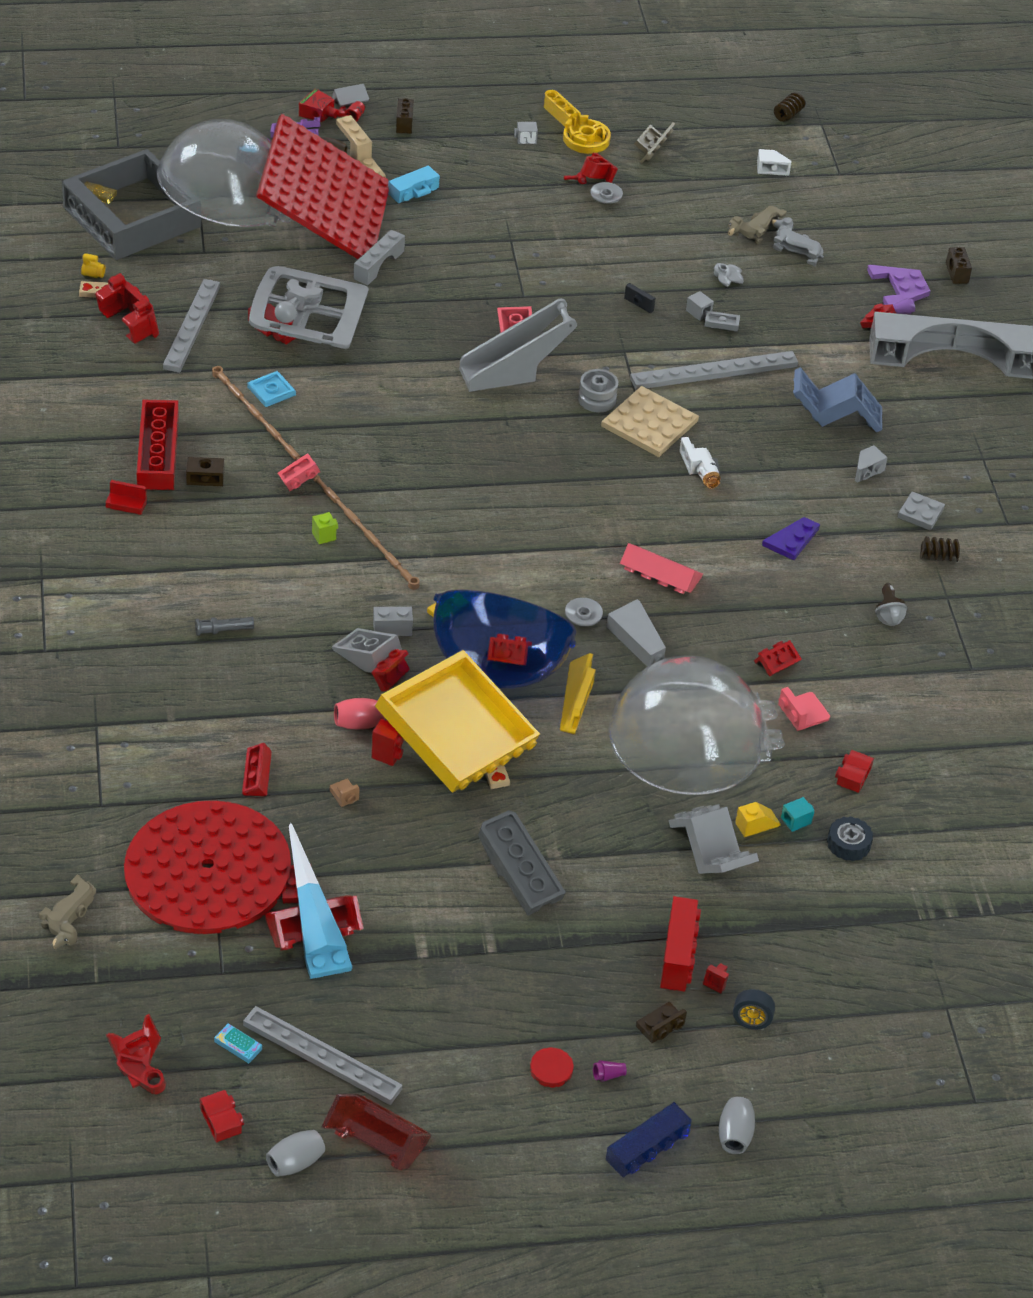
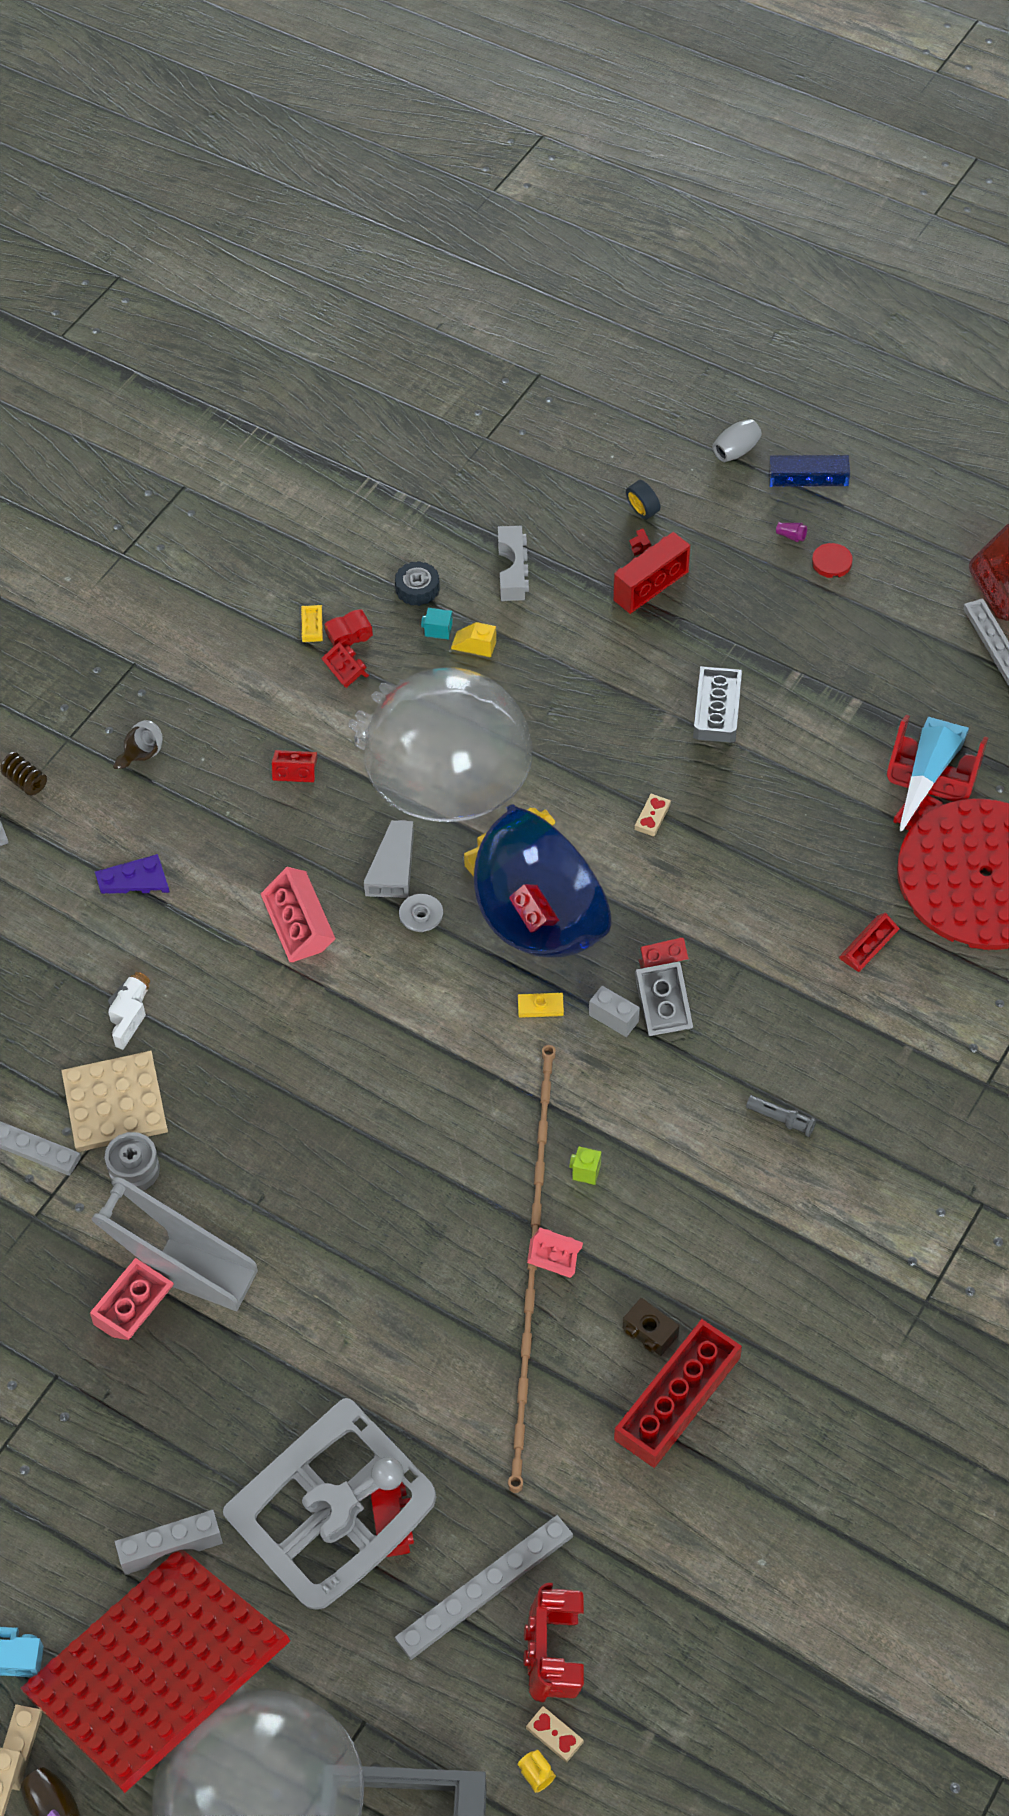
camera: 135 degrees left, 10 degrees up
red panel [106,480,147,515] -> none
medium azure tile [247,371,296,407] -> none
medium nougat bracket [330,778,359,807] -> none
coral piece [334,698,385,730] -> none
red brick [371,718,404,766] -> none
yellow panel [375,650,540,793] -> none
dark brown bracket [636,1001,687,1043] -> none
light grey bracket [668,804,759,874] -> none
coral bracket [778,687,830,731] -> none
none -> yellow plate [301,605,323,642]
none -> red bracket [321,642,369,688]
none -> light grey arch [498,526,529,601]

